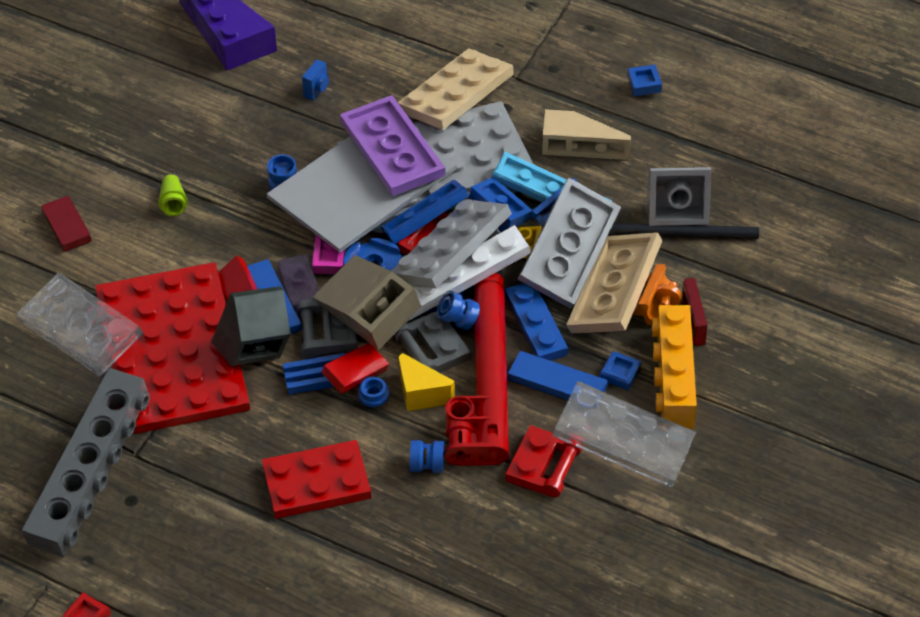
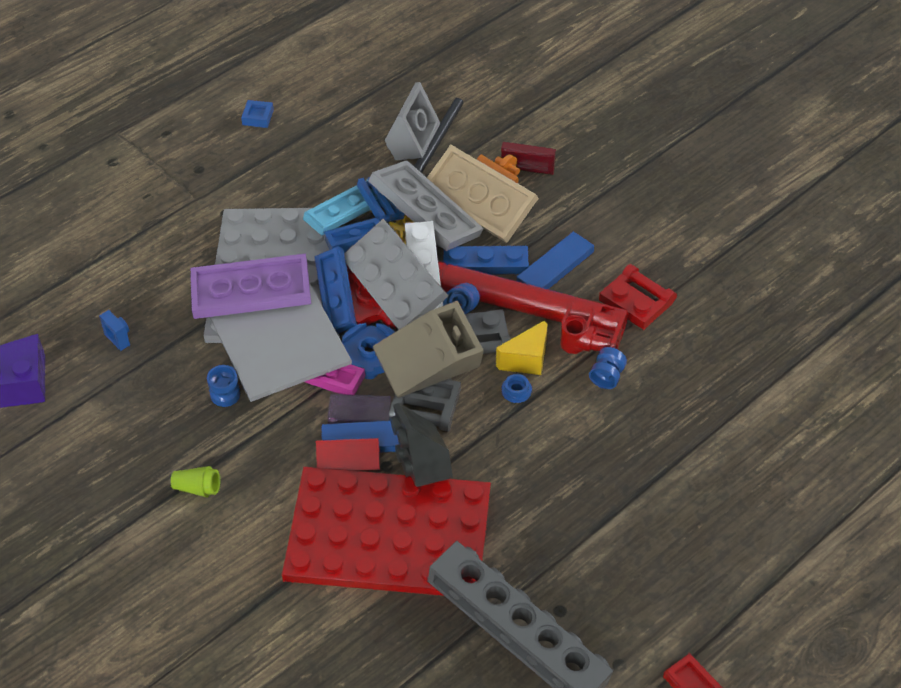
camera: 70 degrees left, 0 degrees up
clear plate [15,272,143,377] -> none
dark red tile [41,195,92,252] -> none
red plate [262,440,372,519] -> none
blue tile [283,353,345,395] -> none
red tile [321,343,389,394] -> none
tan plate [398,48,514,130] -> none
tan slope [542,109,631,160] -> none
clear plate [552,381,696,488] -> none
blue tile [600,351,642,391] -> none
light orange brick [652,305,697,429] -> none

